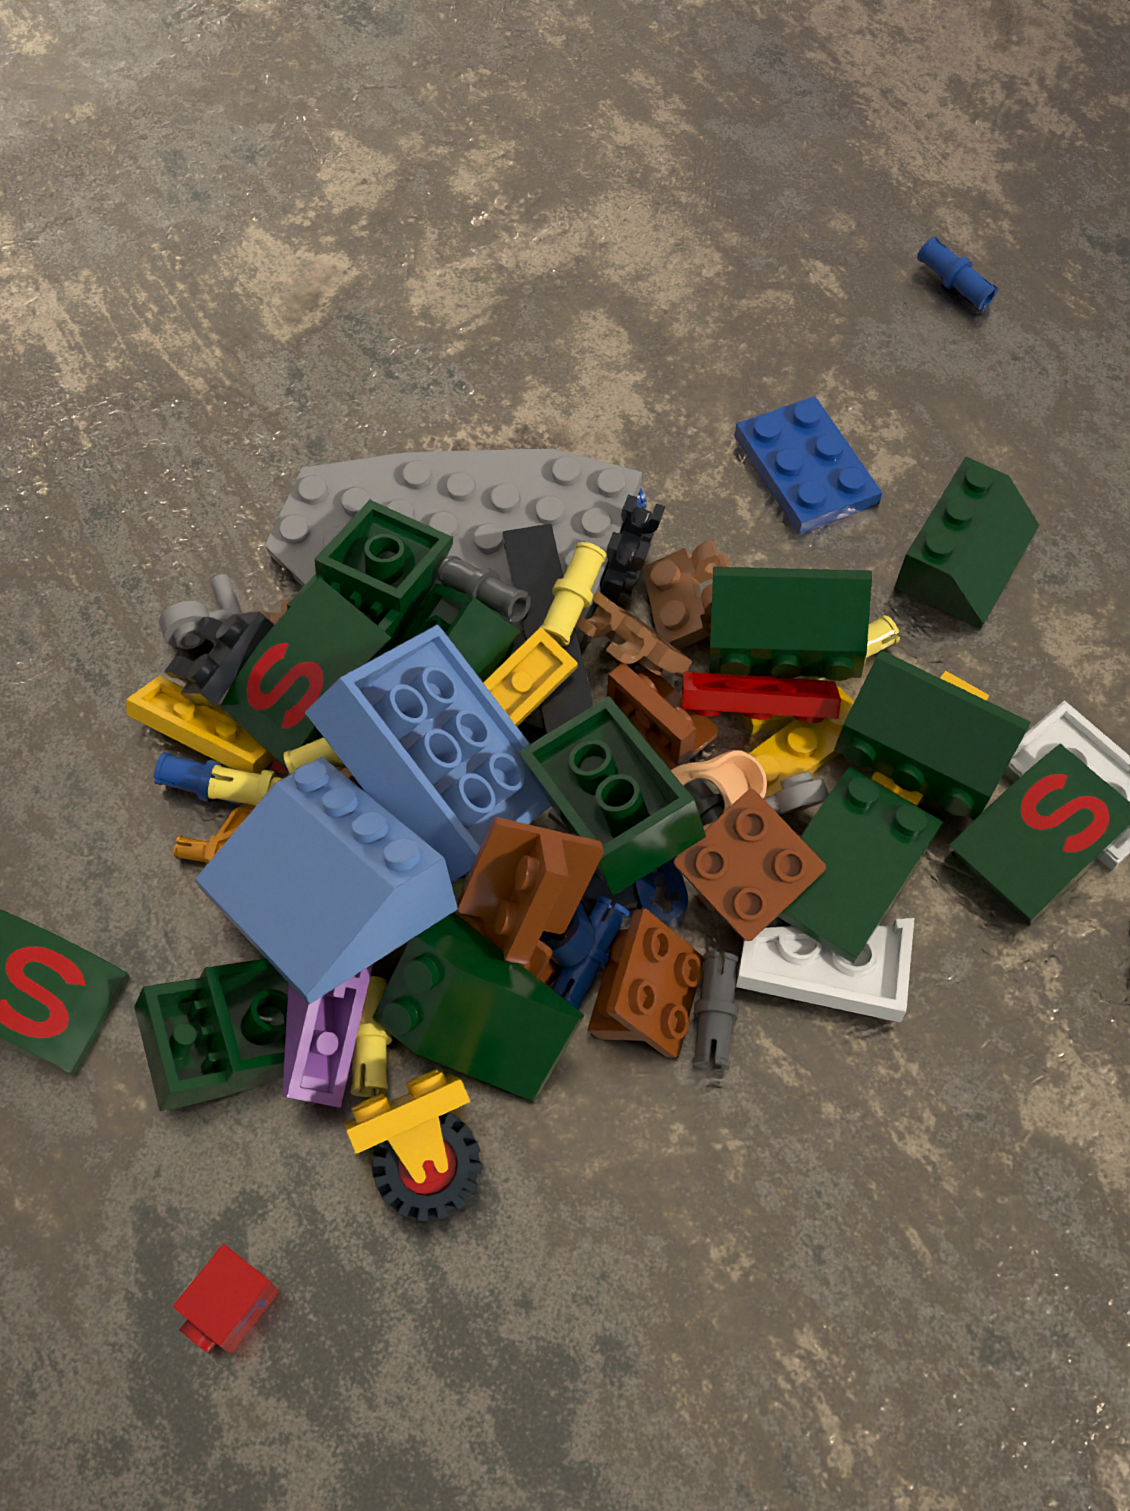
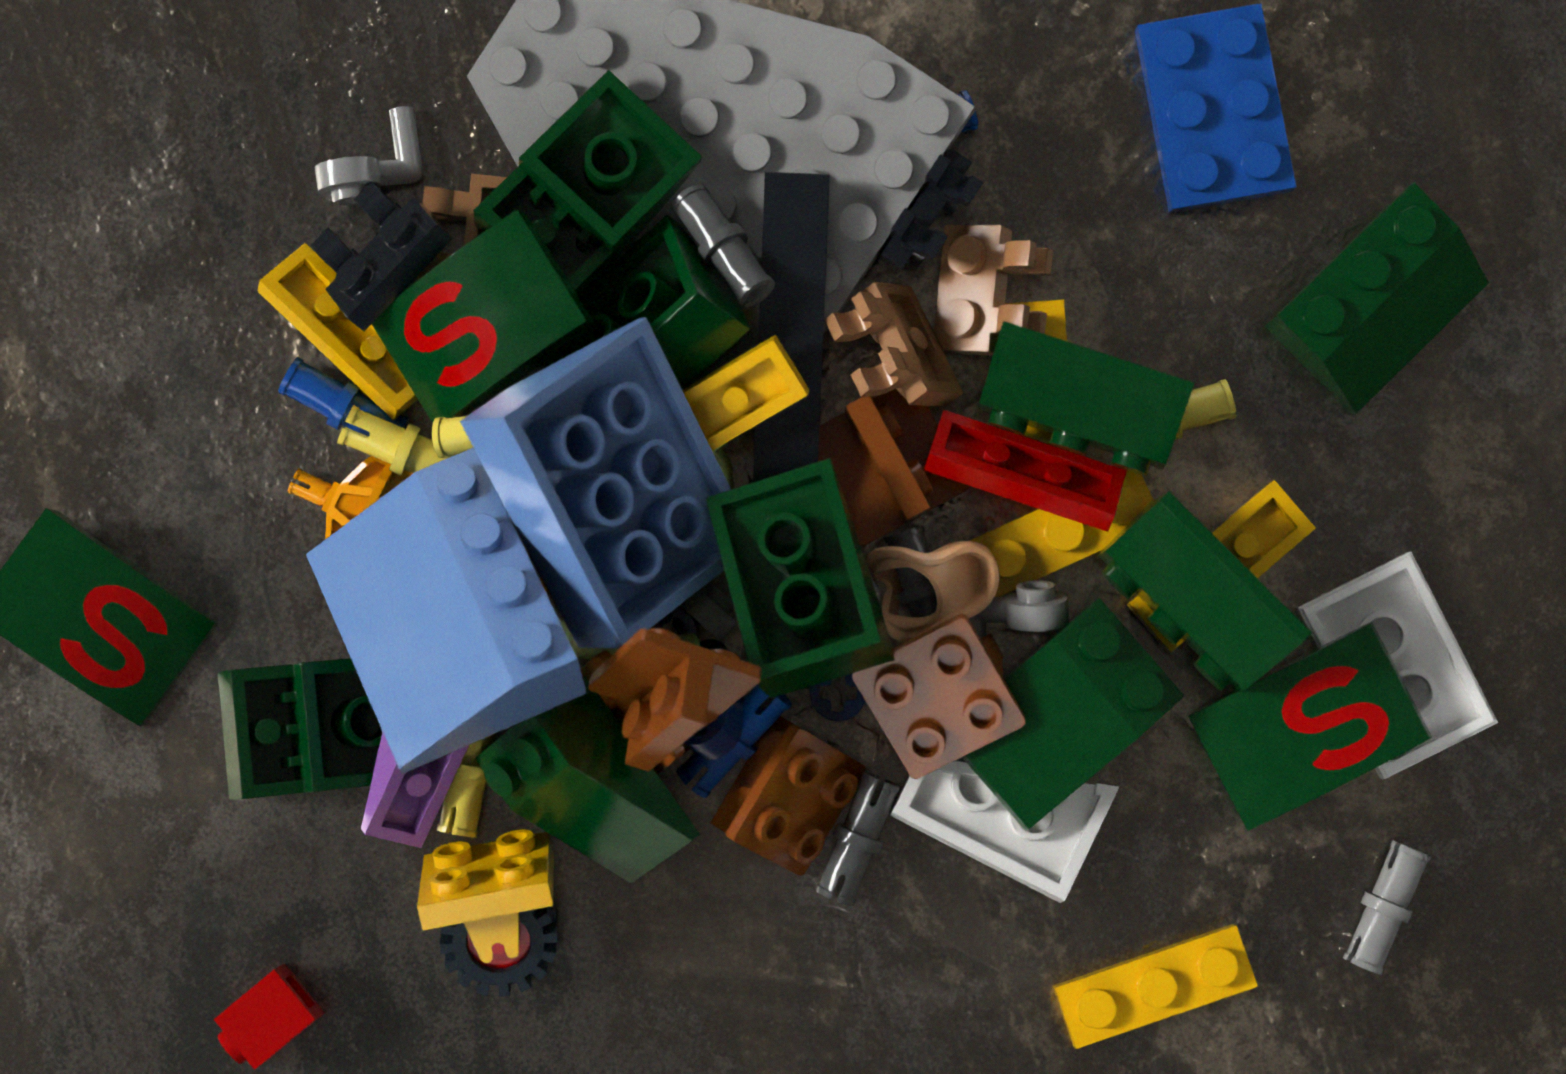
camera: 15 degrees right, 25 degrees up
light yellow pin [540,542,607,646] -> none
none -> yellow plate [1053,924,1258,1049]

